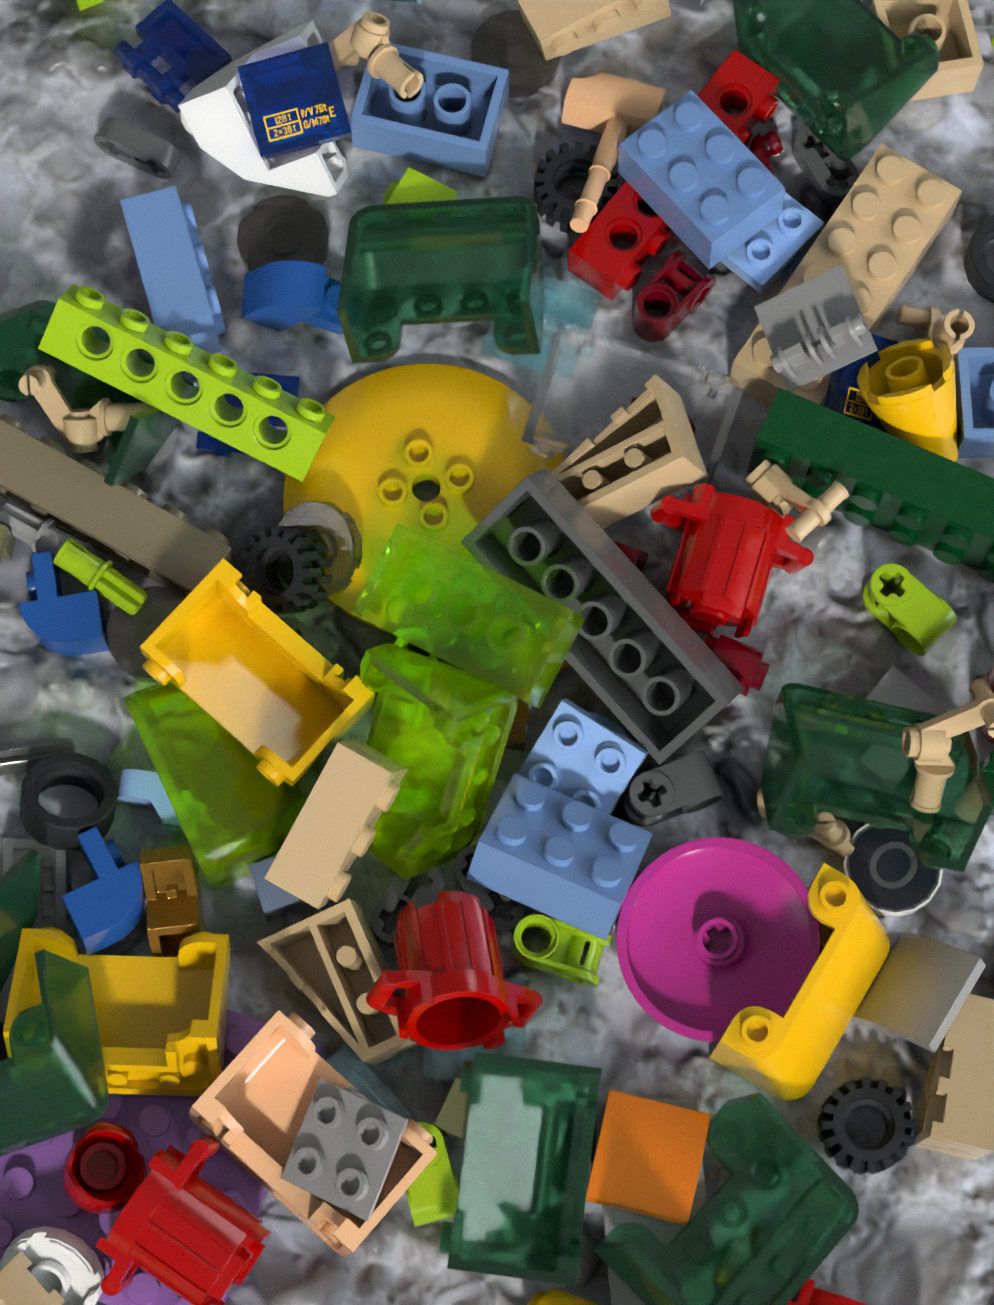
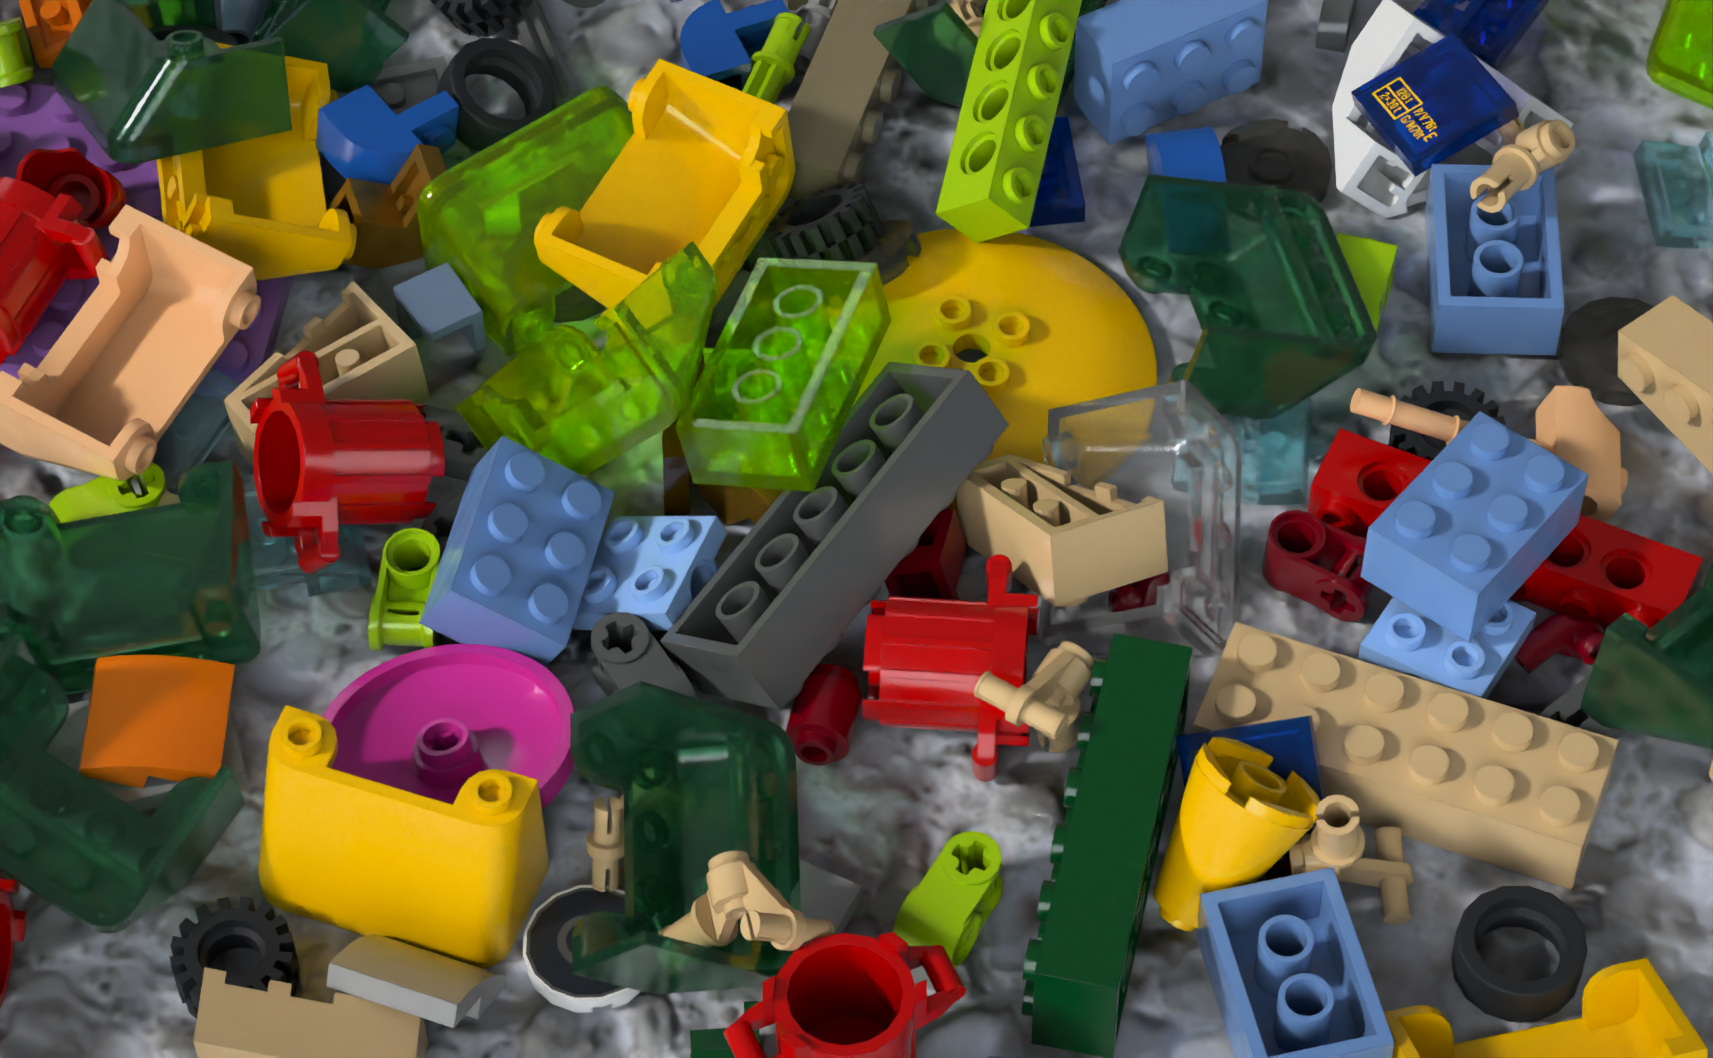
camera: 80 degrees right, 20 degrees down
tan wedge [264,739,409,909] -> none
light grey hinge [281,1078,409,1221] -> none
light grey hinge [754,264,878,392] -> none

